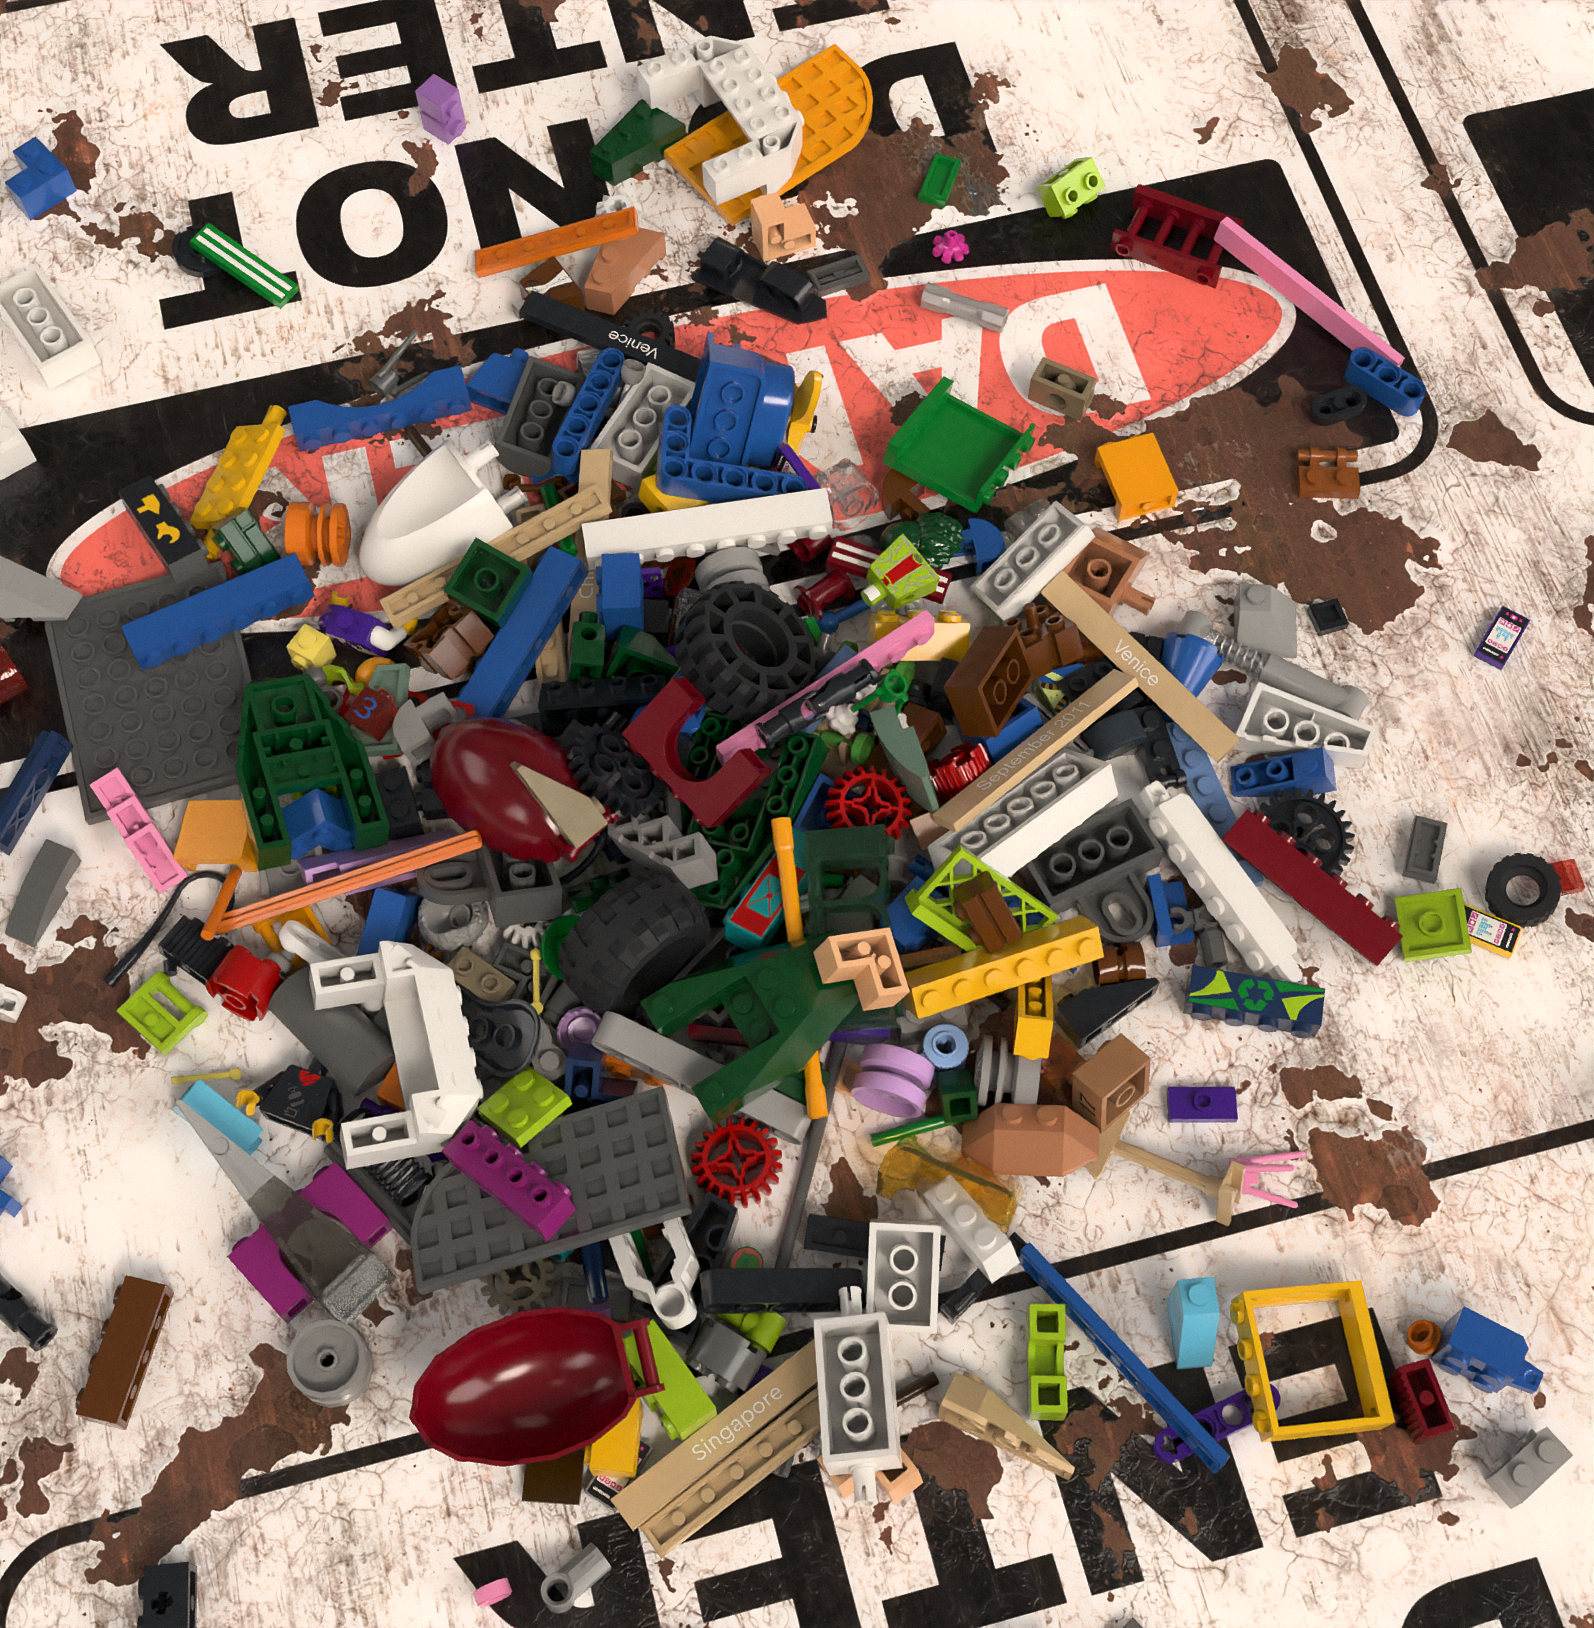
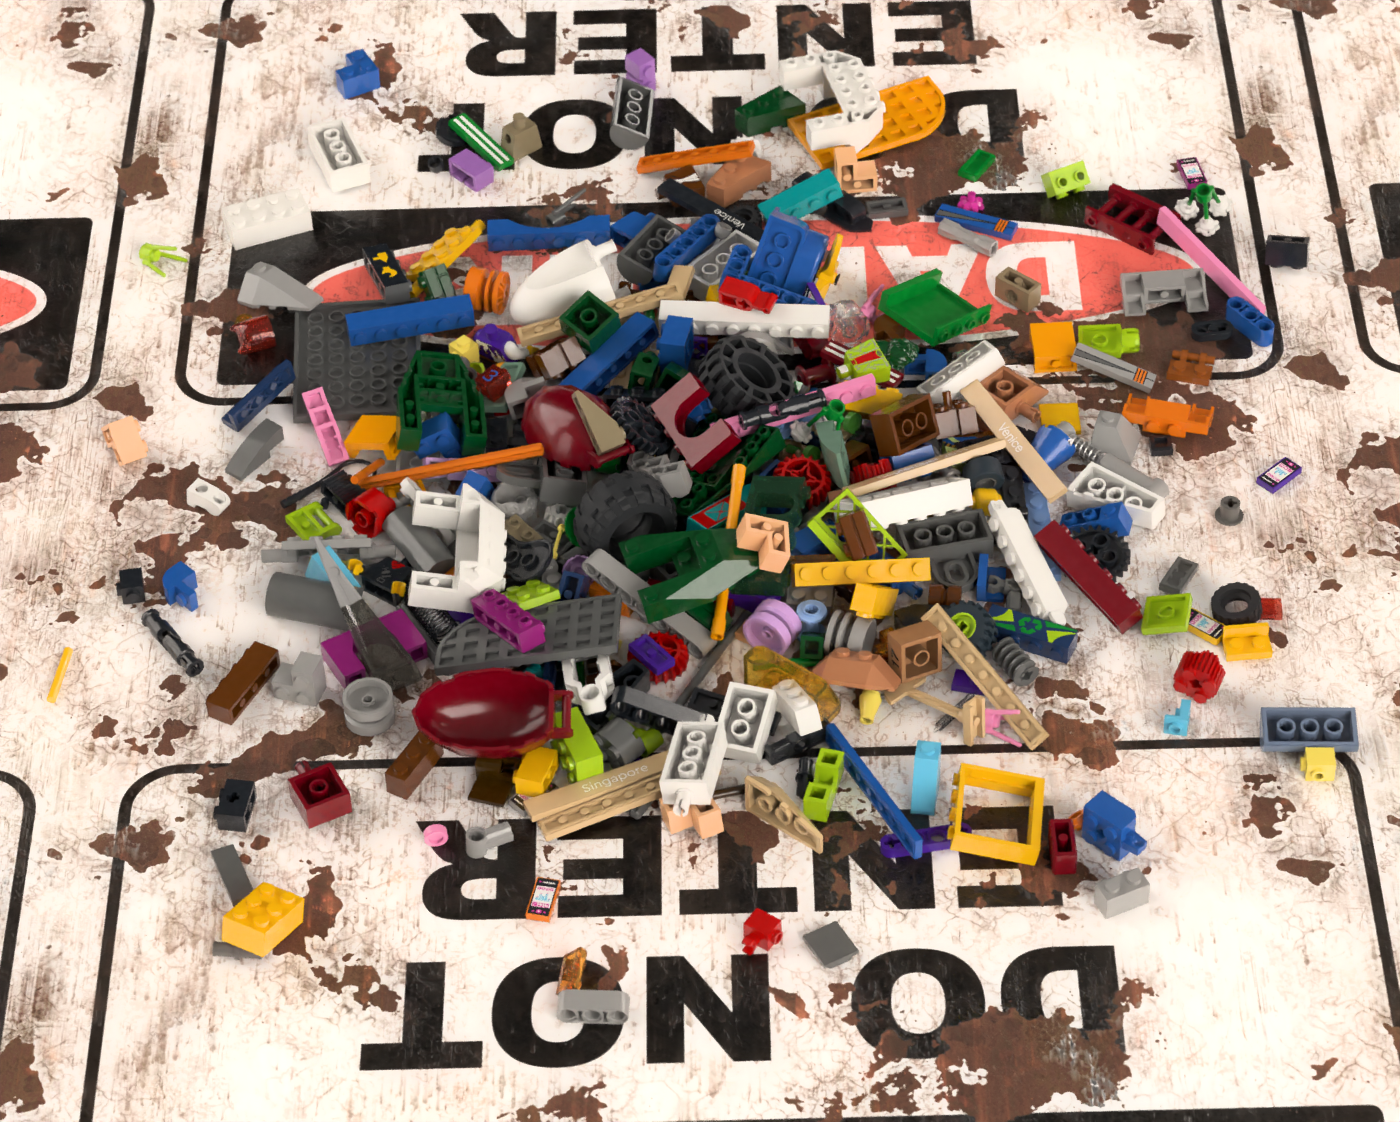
camera: 15 degrees right, 20 degrees down
none -> light grey plate [261,535,396,563]
none -> dark grey brick [265,572,364,631]
none -> light grey brick [271,651,327,707]
none -> dark red brick [288,760,352,829]
none -> reddish brown brick [385,731,444,800]
none -> black hinge [427,156,444,173]
none -> medium lavender piece [448,148,494,192]
none -> dark tan torso [501,112,542,162]
none -> dark grey brick [610,76,654,150]
none -> dark purple plate [628,634,675,676]
none -> red piece [718,276,778,314]
none -> teal brick [757,168,843,224]
none -> black axle [795,757,814,800]
none -> bright pink plant [855,284,885,325]
none -> light yellow cone [859,689,882,725]
none -> tan tile [920,603,1050,751]
none -> blue tile [934,204,1018,241]
none -> black piece [934,691,977,733]
none -> black wheel [942,600,998,658]
none -> yellow head [968,488,1002,517]
none -> dark grey piece [992,637,1039,687]
none -> yellow piece [1039,403,1081,435]
none -> light grey tile [1070,342,1157,393]
none -> lime plate [1078,324,1140,358]
none -> light grey bracket [1119,268,1209,316]
none -> orange bracket [1122,393,1214,438]
none -> medium azure bracket [1164,699,1191,736]
none -> red brick [1173,650,1226,703]
none -> white plant [1174,183,1233,237]
none -> tile [1176,157,1207,190]
none -> dark grey piece [1215,496,1244,526]
none -> yellow bracket [1222,622,1273,661]
none -> black brick [1265,235,1310,269]

